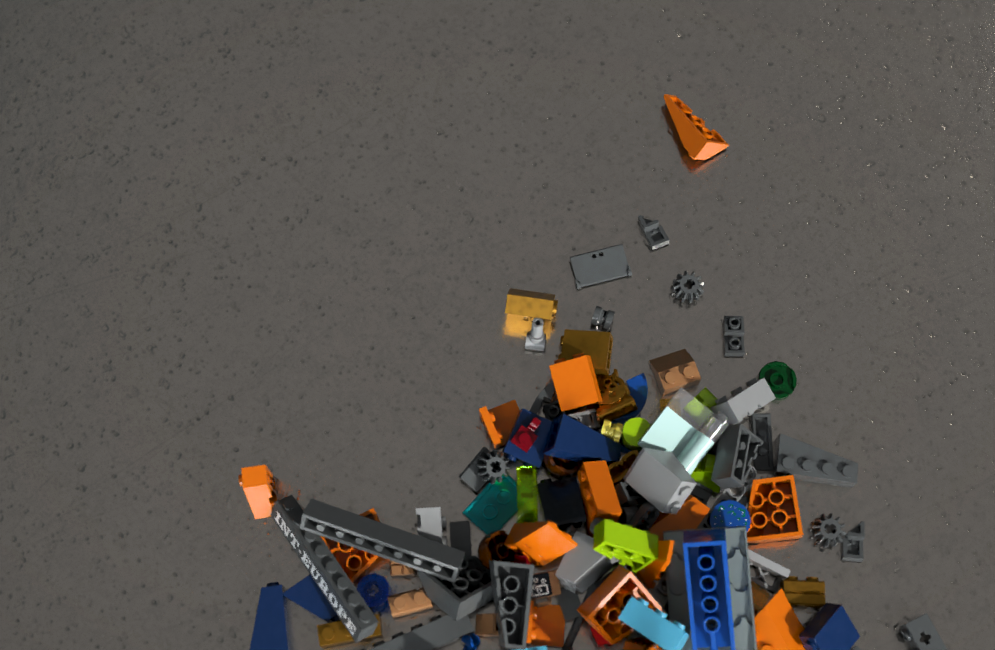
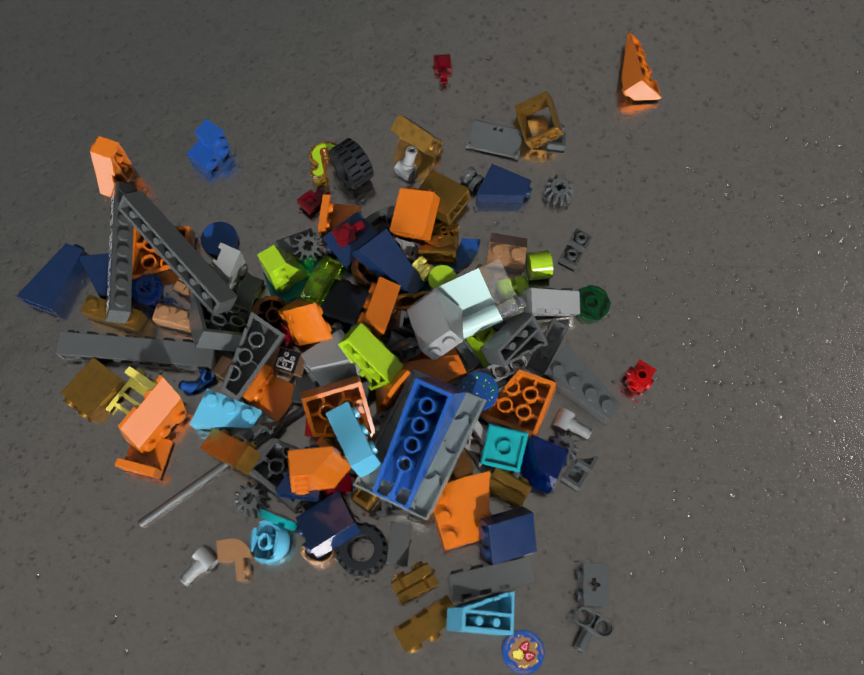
camera: 25 degrees right, 0 degrees up
none -> blue brick [187,119,230,174]
none -> blue tile [201,222,239,257]
none -> lime wedge [257,245,310,294]
none -> dark red plate [297,185,330,215]
none -> clear orange animal [309,141,338,186]
none -> black tyre [329,138,374,189]
none -> dark red plate [433,54,452,84]
none -> dark blue slope [476,164,533,203]
none -> teal tile [479,424,529,473]
none -> pearl gold window [514,91,564,149]
none -> clear blue slope [520,434,569,494]
none -> lime piece [526,250,553,281]
none -> light grey pin [551,408,593,439]
none -> red brick [624,359,657,393]

